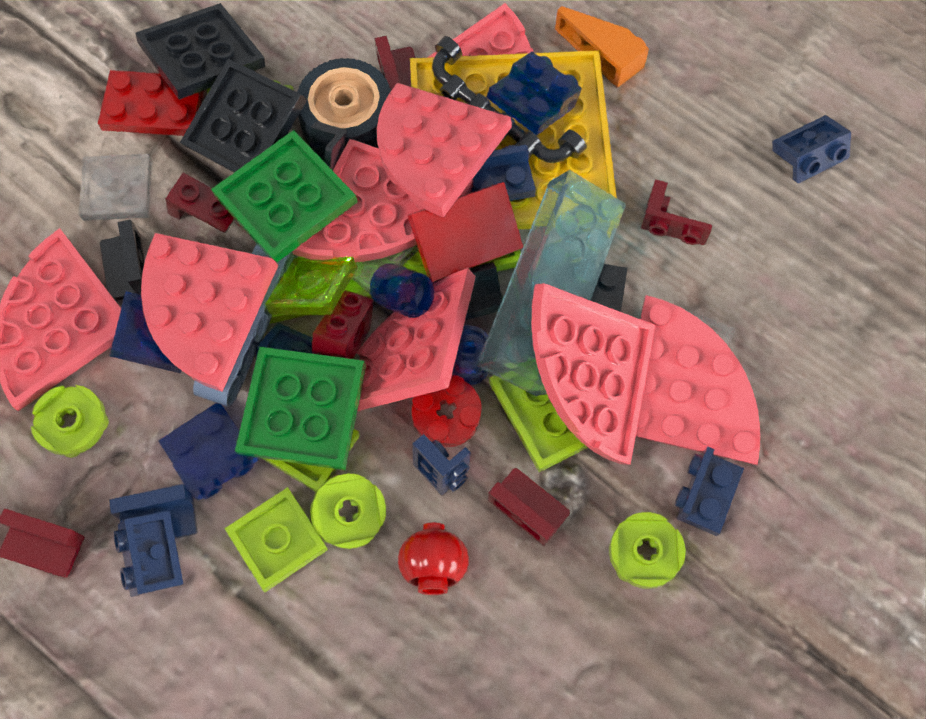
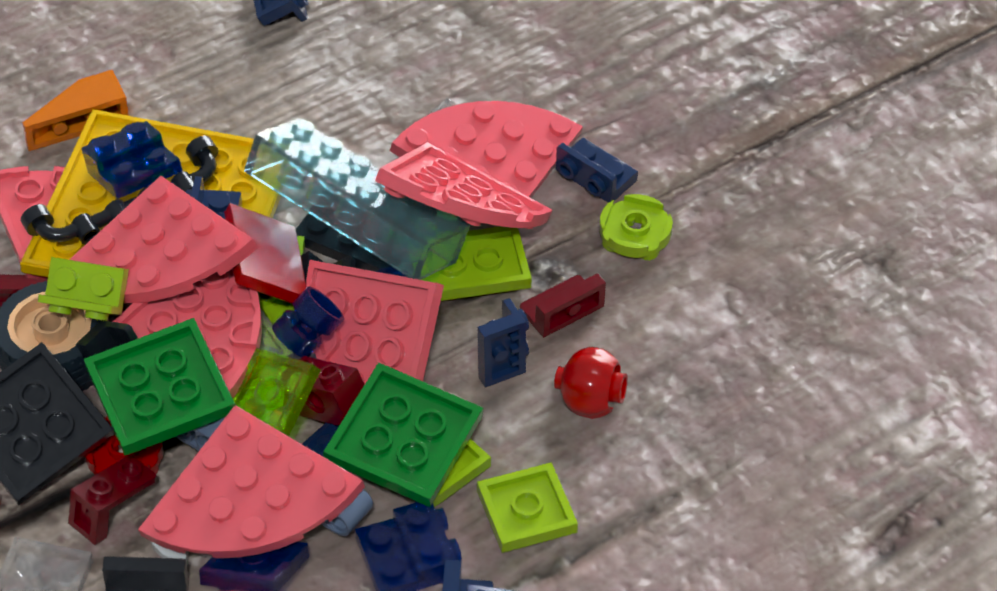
camera: 75 degrees left, 20 degrees down
lime plate [310,473,386,549] -> none
red plate [411,375,482,447] -> none
dark red bracket [640,179,712,245] -> none
none -> lime bracket [37,257,129,321]

